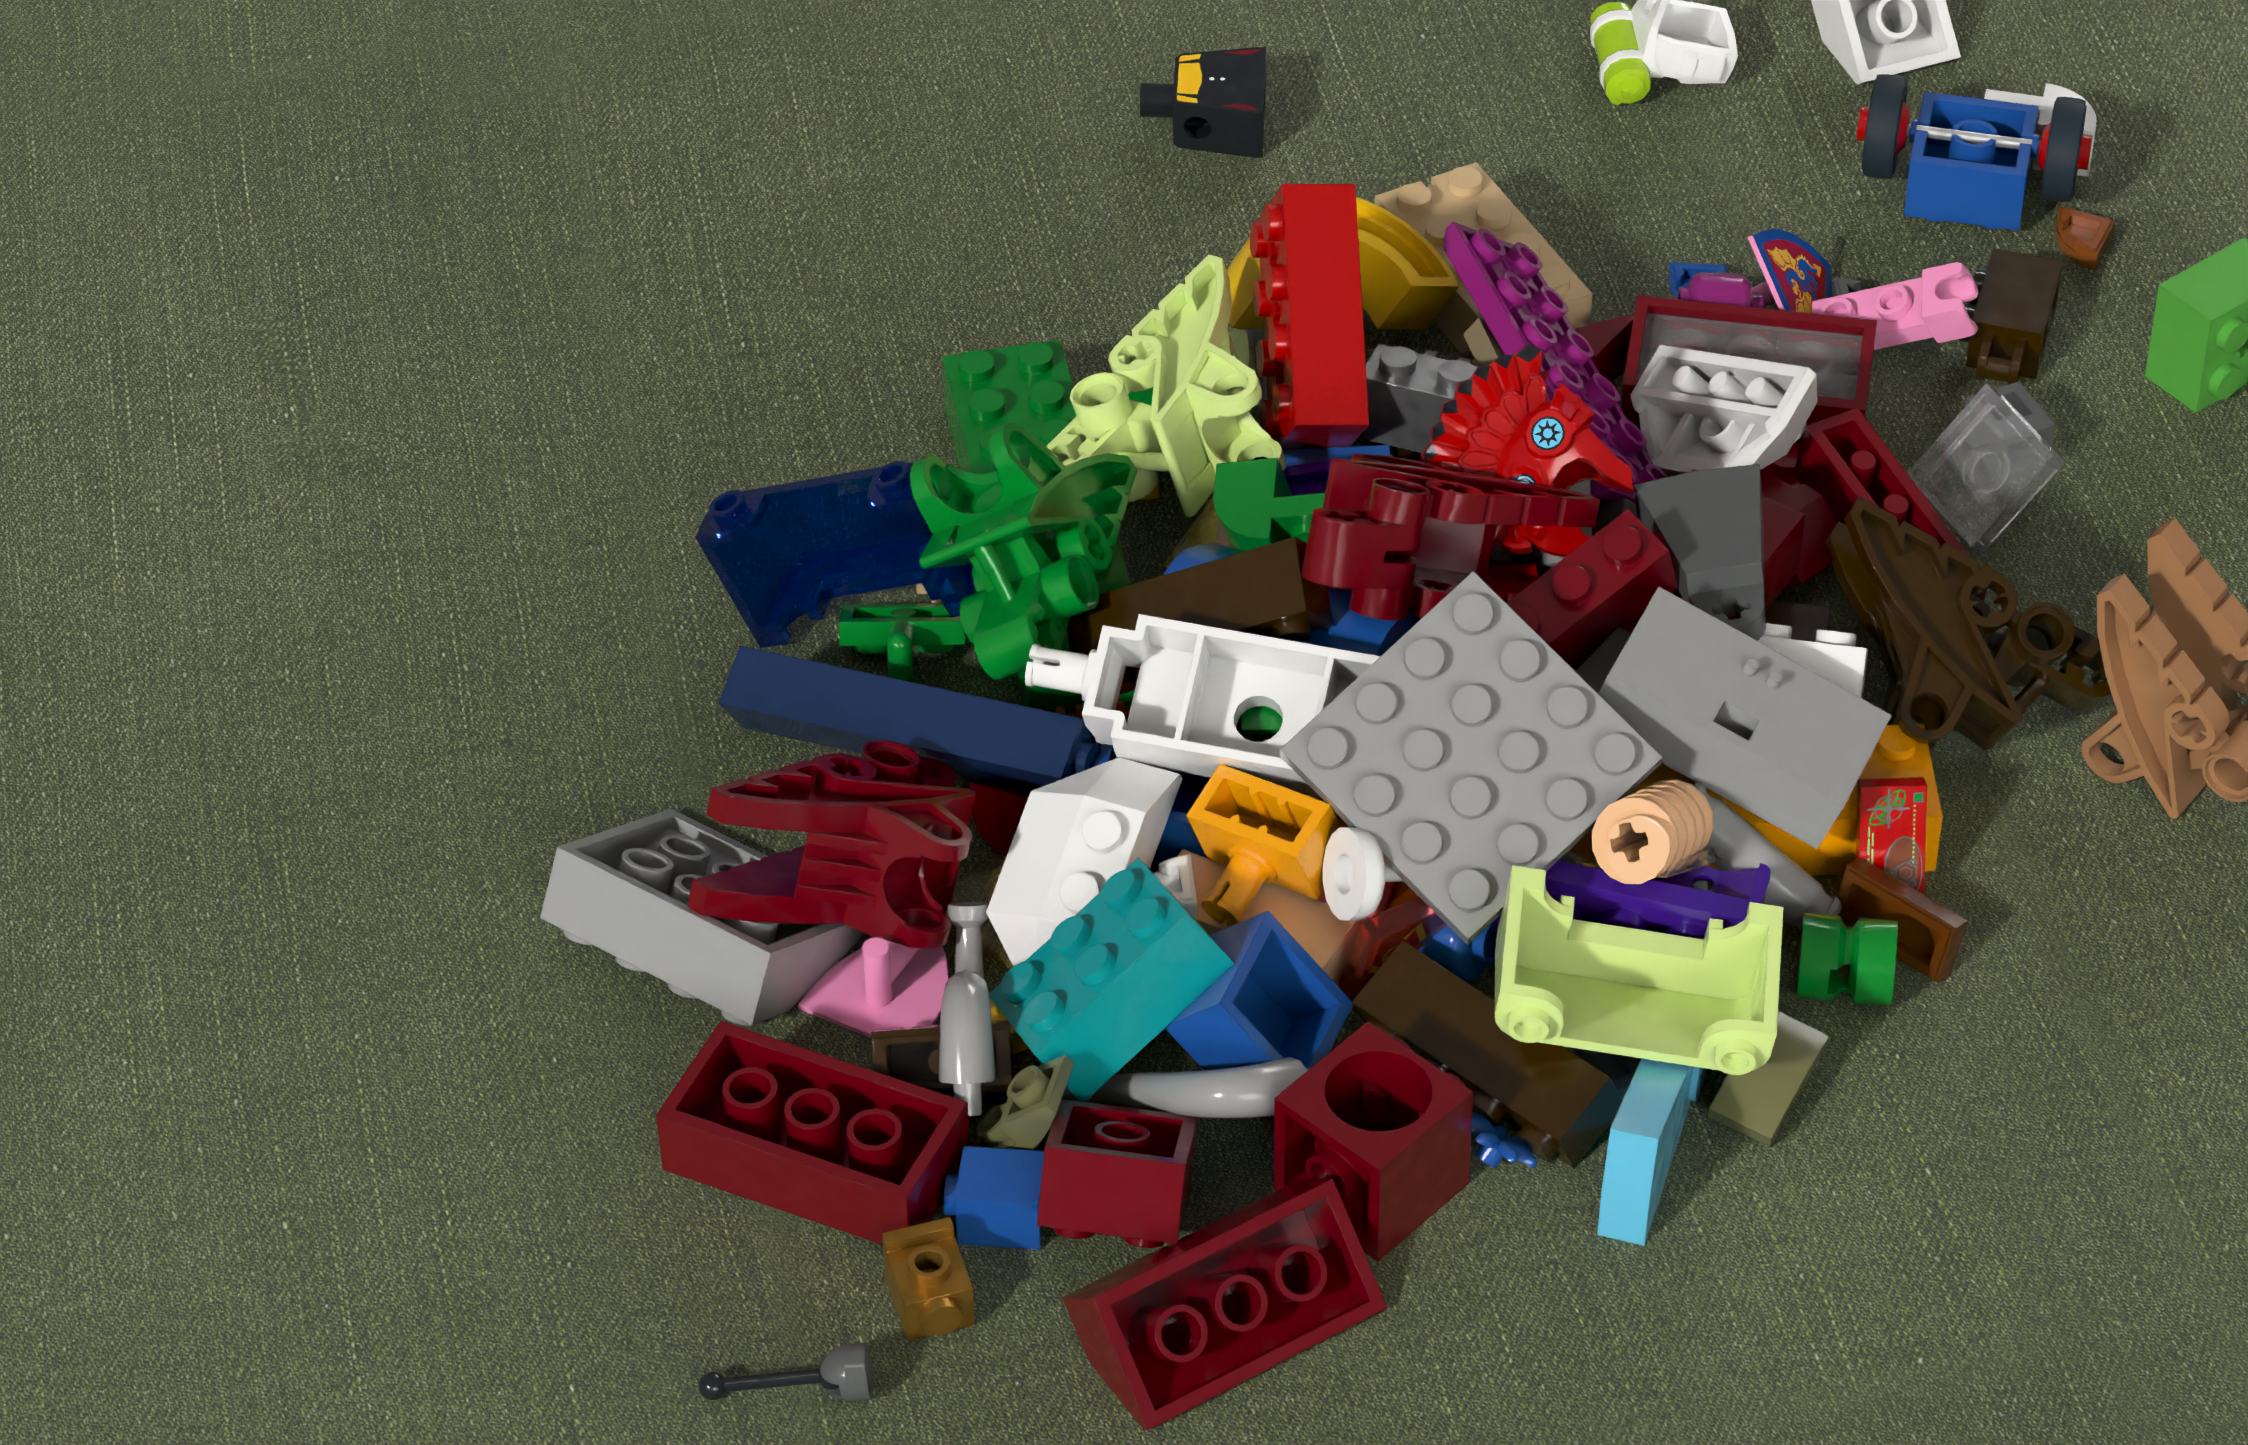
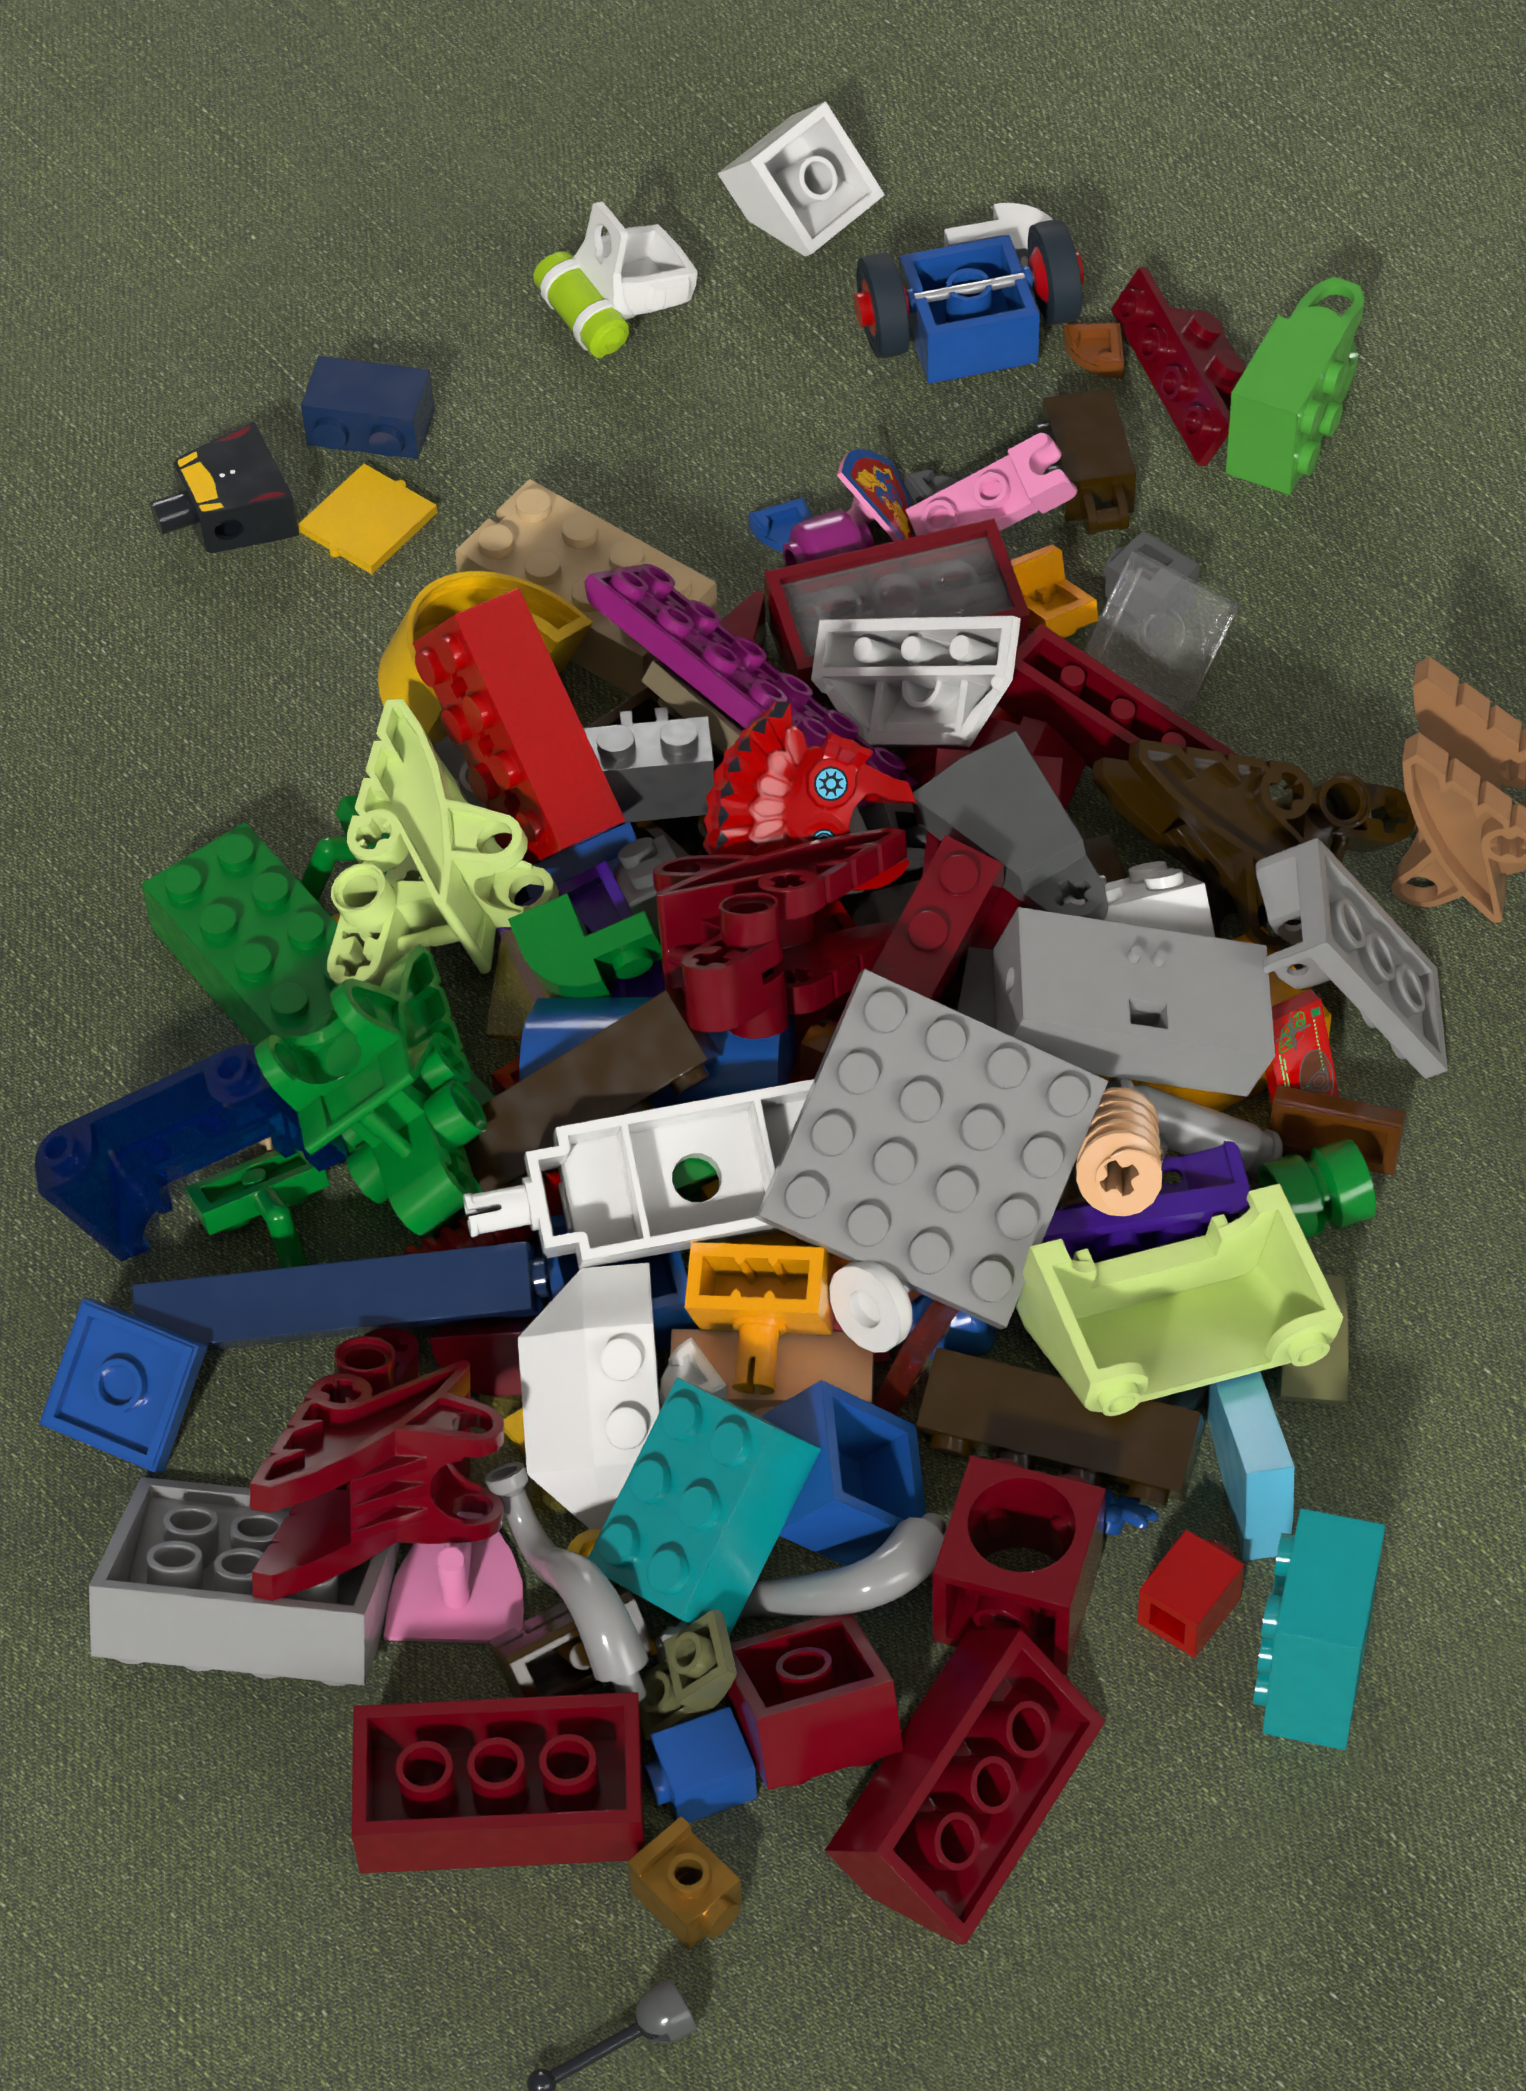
camera: 25 degrees left, 10 degrees up
none -> blue tile [39,1298,208,1473]
none -> yellow piece [298,464,438,574]
none -> dark blue brick [301,356,435,459]
none -> light orange bracket [1010,545,1099,638]
none -> dark red bracket [1111,267,1246,466]
none -> red brick [1137,1529,1244,1658]
none -> teal brick [1253,1508,1386,1750]
none -> light grey plate [1255,838,1448,1079]

